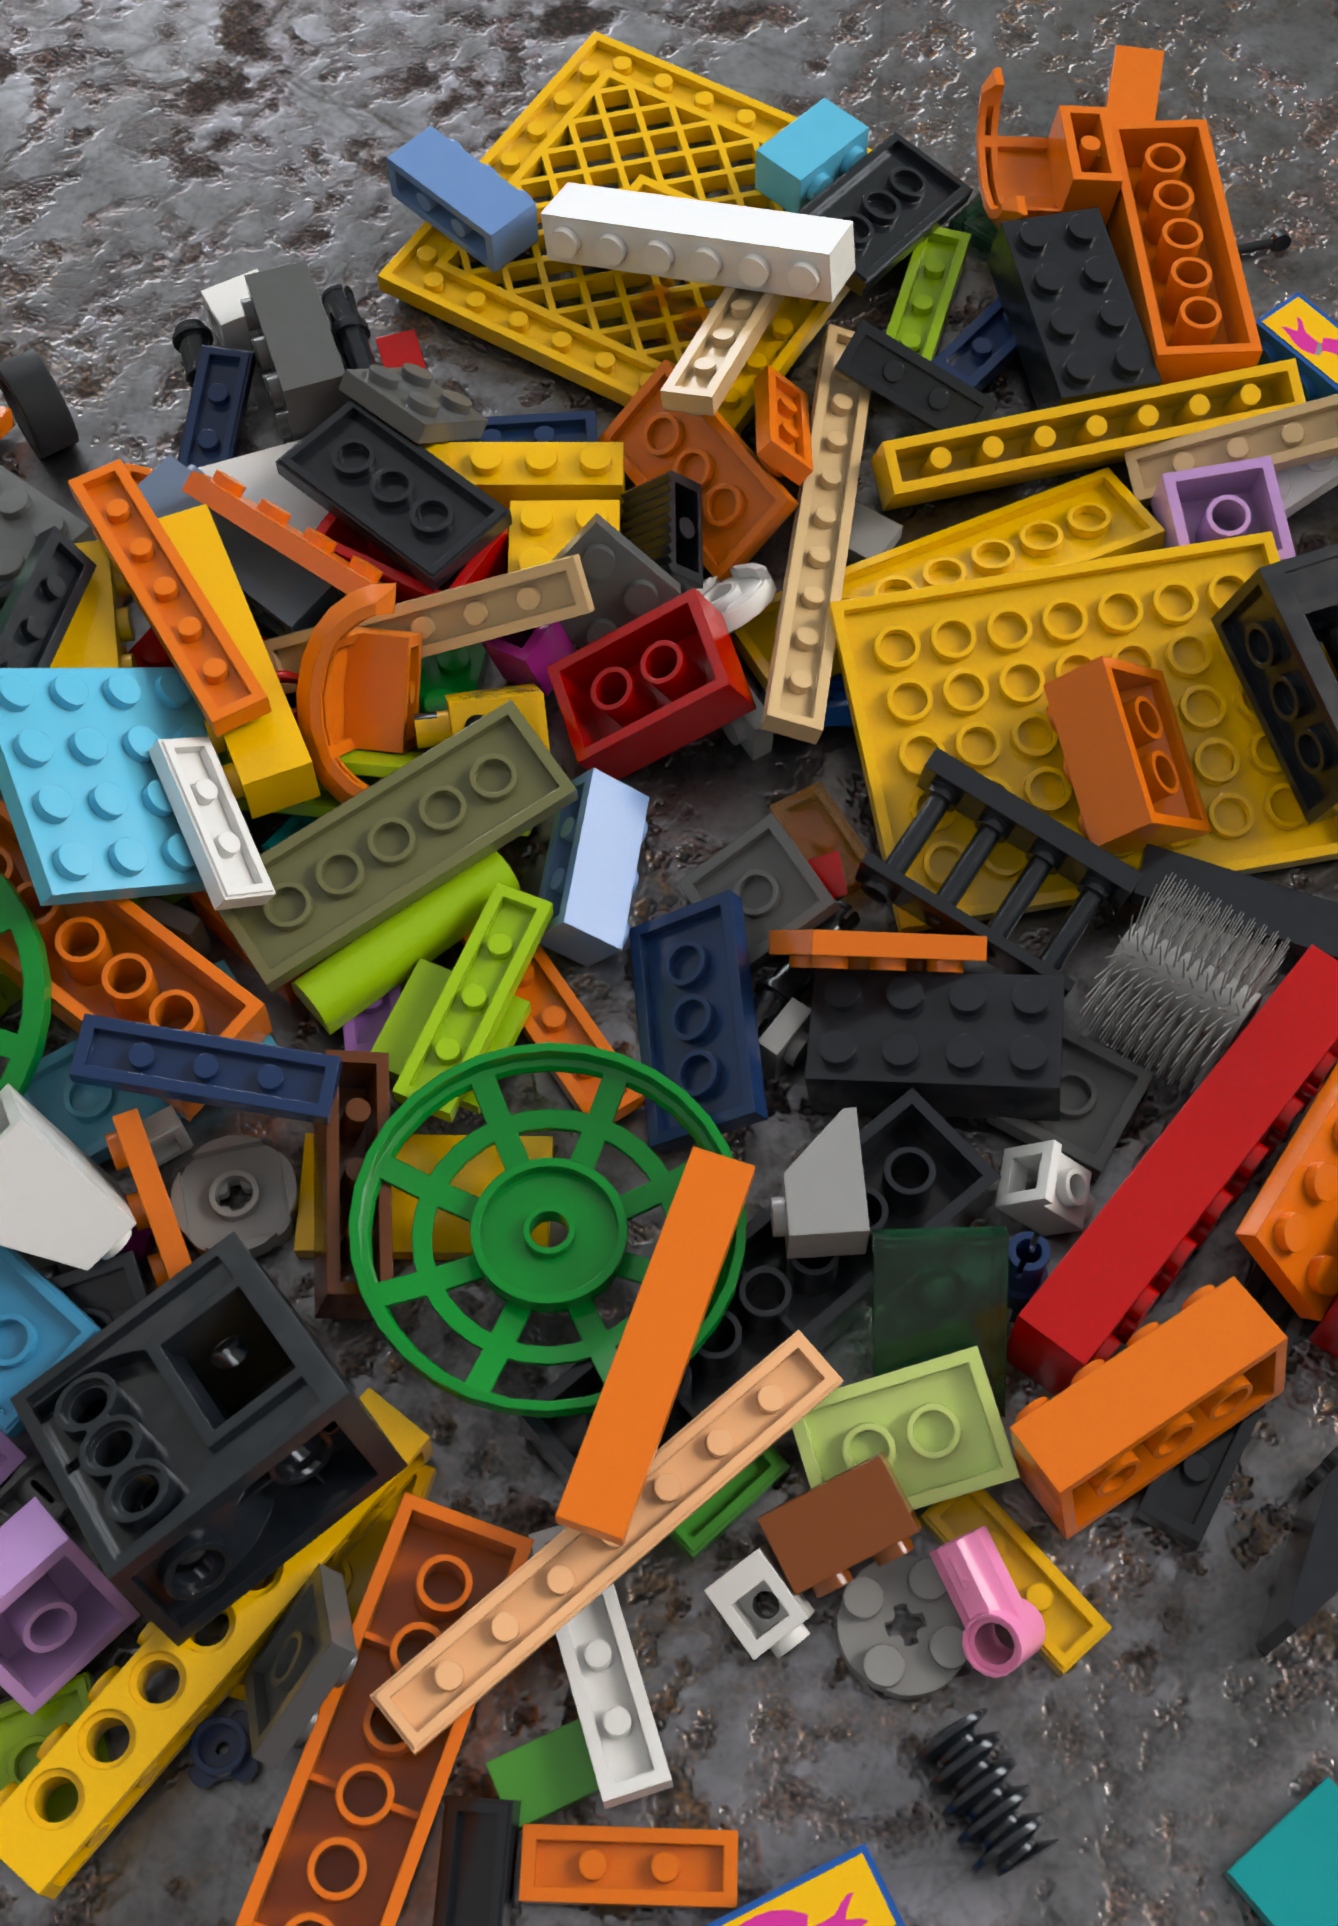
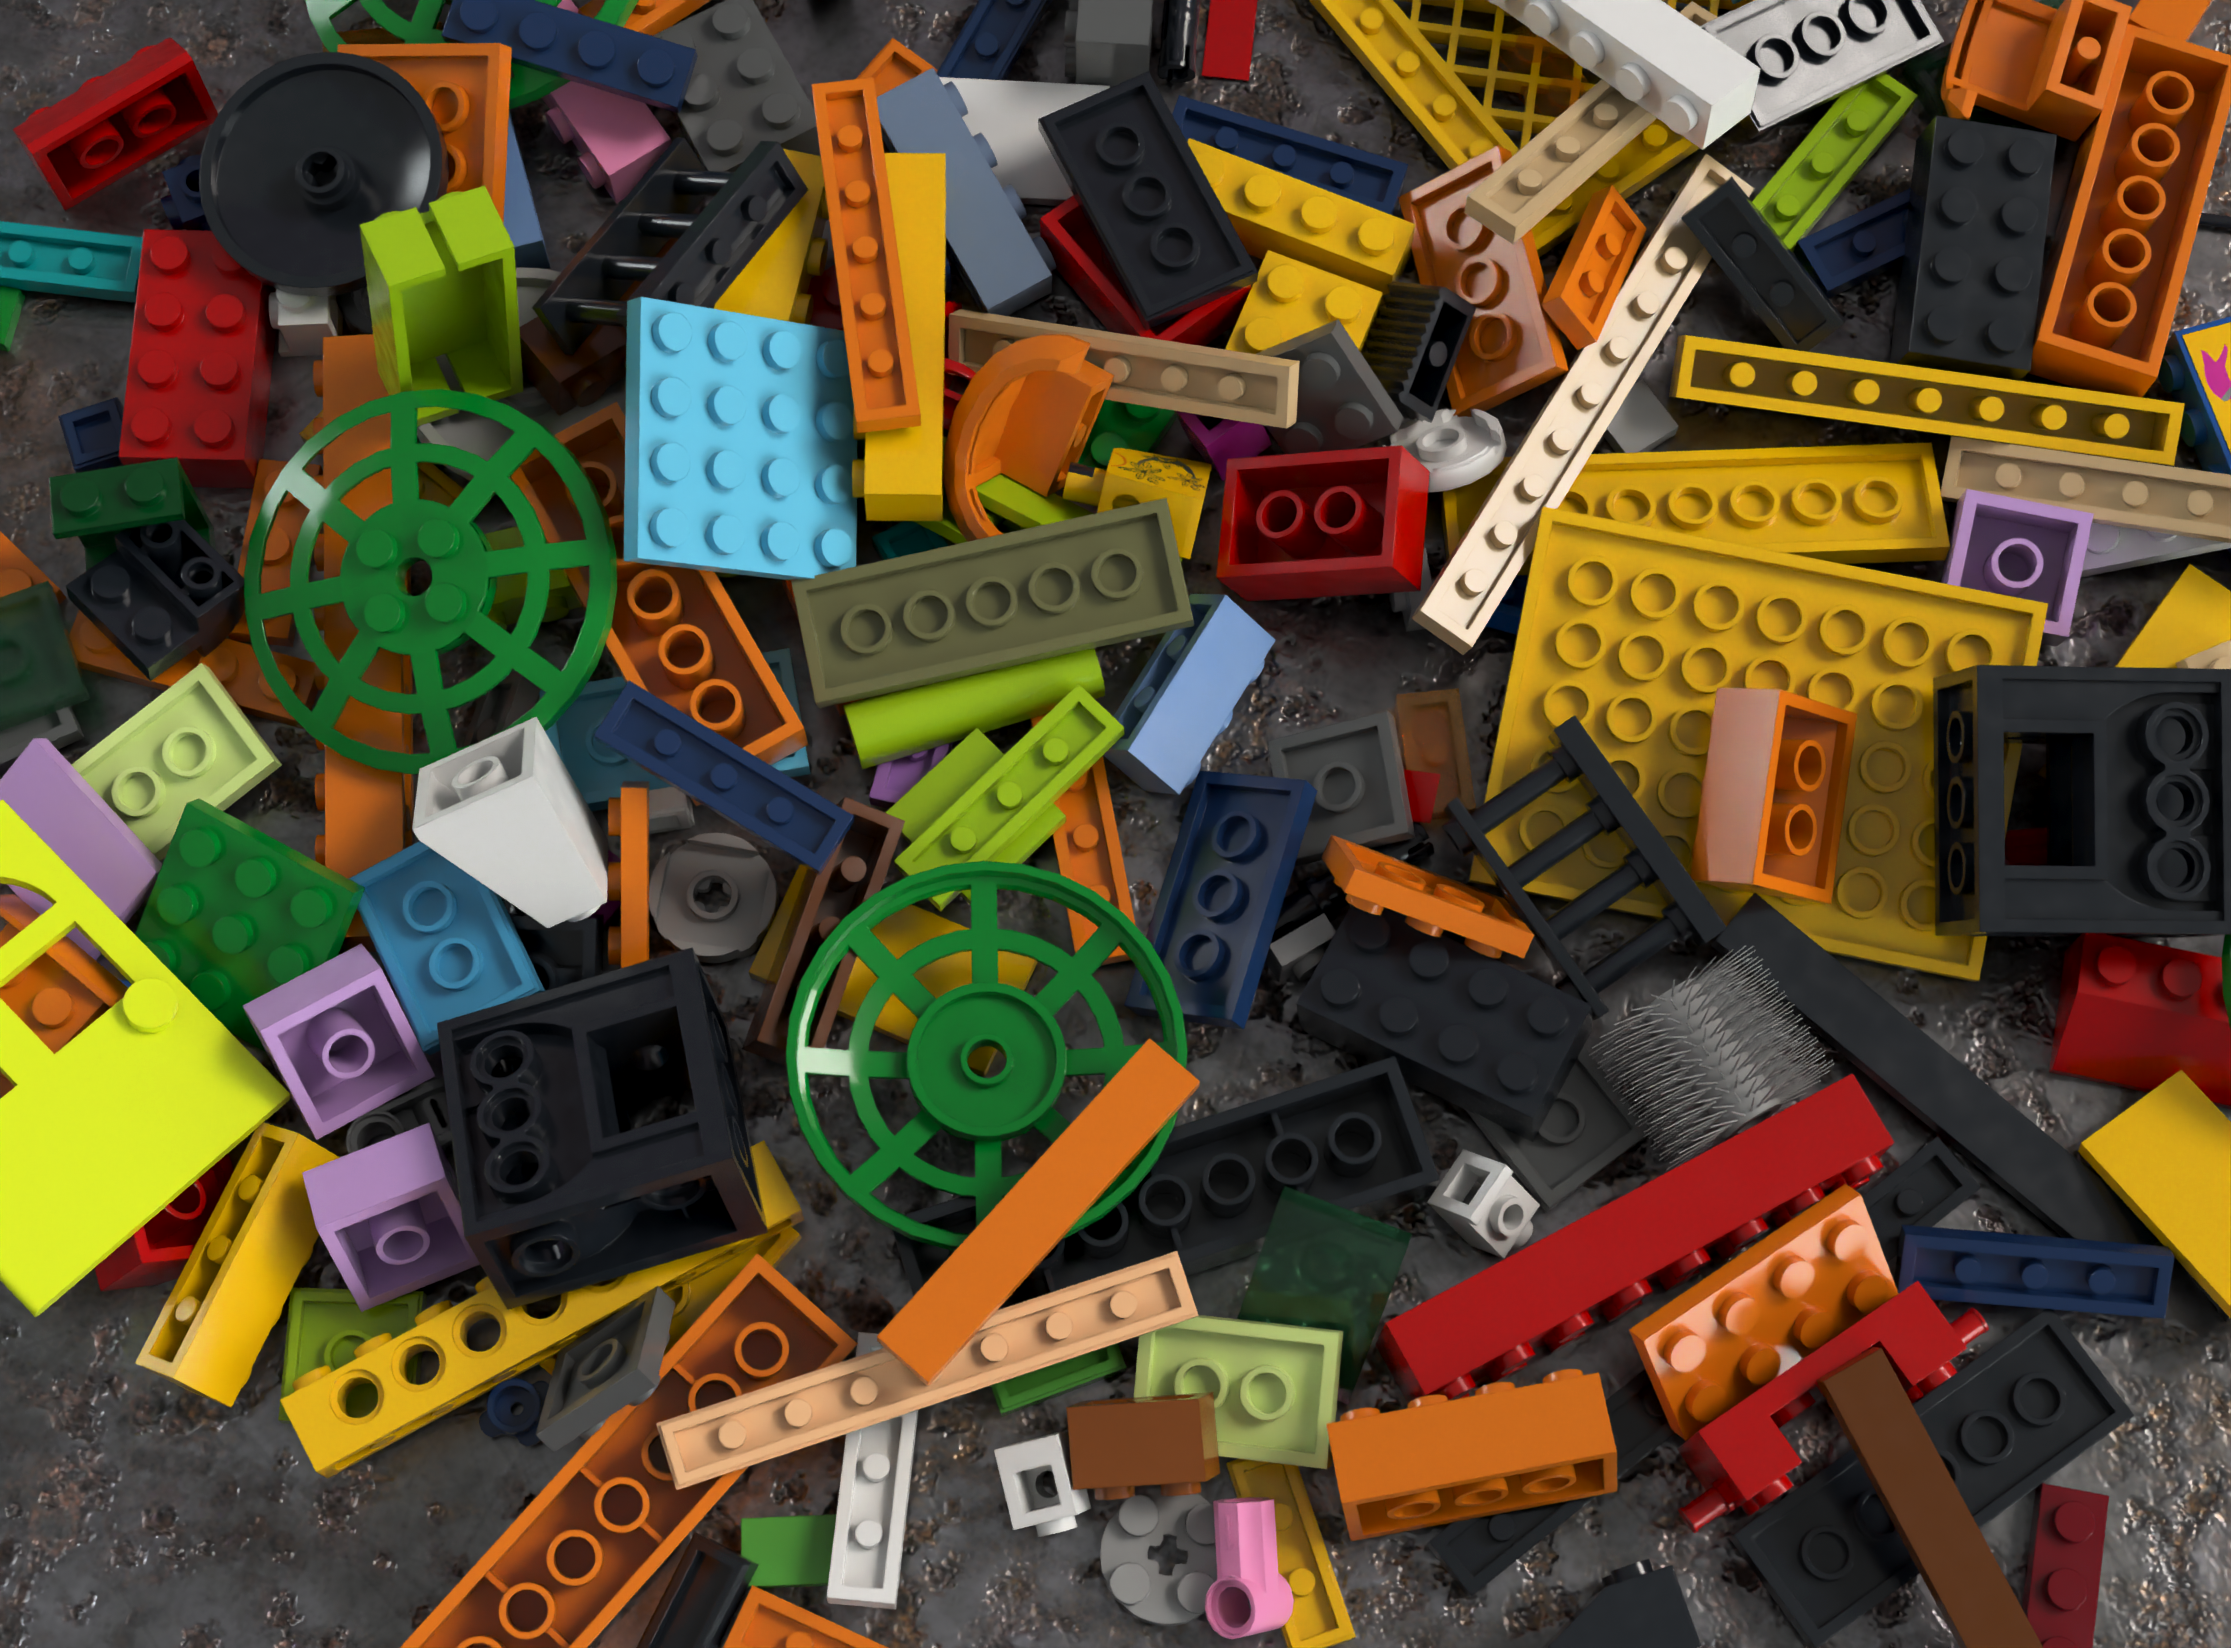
camera: 20 degrees right, 10 degrees up
light grey tile [141,896,212,957] -> none
white tile [148,736,276,911] -> none
orange plate [182,470,383,595] -> none
dark grey plate [338,363,489,444] -> none
light grey slope [770,1107,870,1259] -> none
dark blue pin [994,1231,1051,1323] -> none

